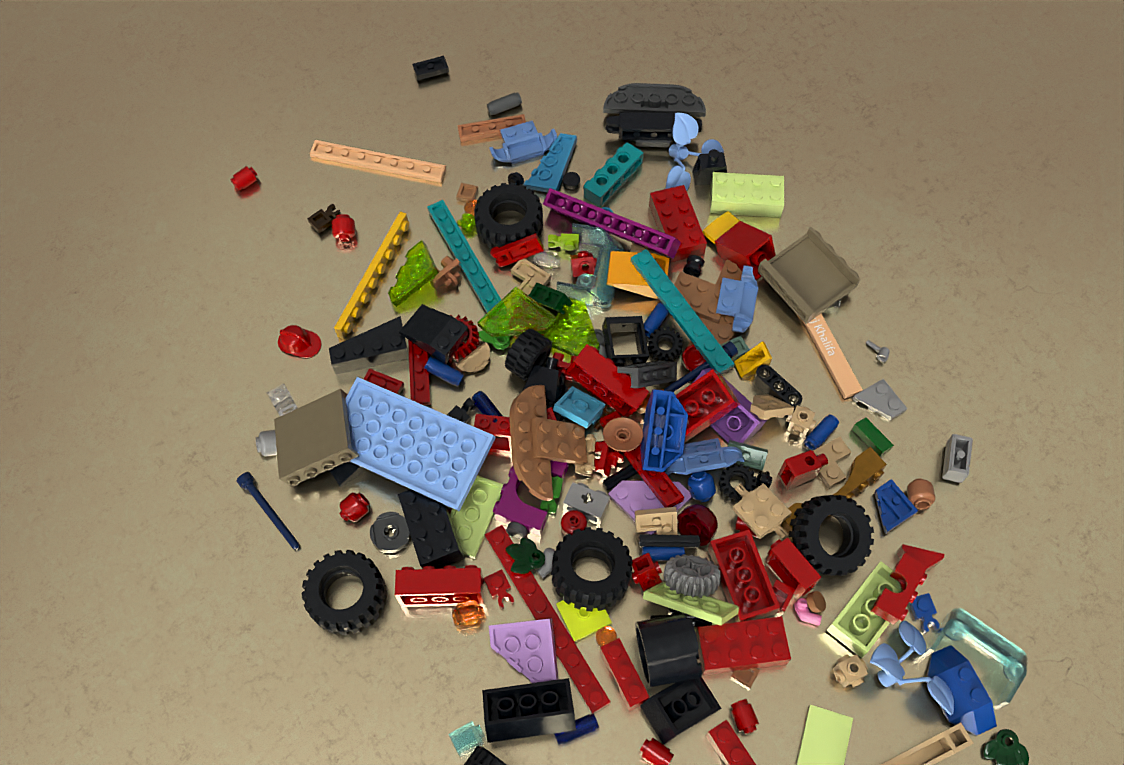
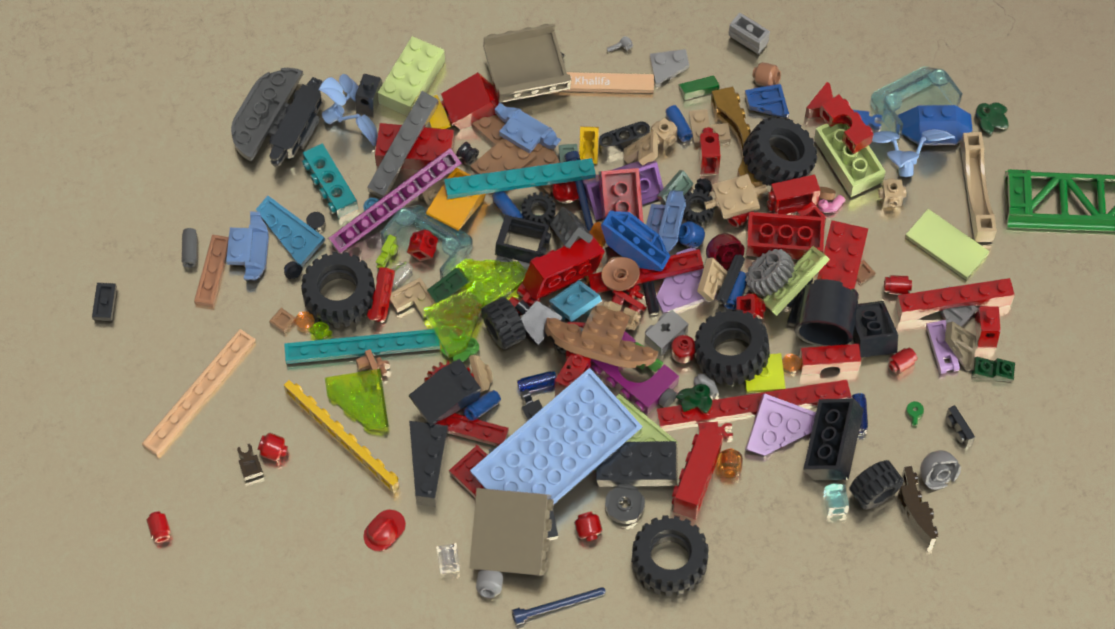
camera: 70 degrees left, 0 degrees up
none -> dark grey arch [367,91,439,198]

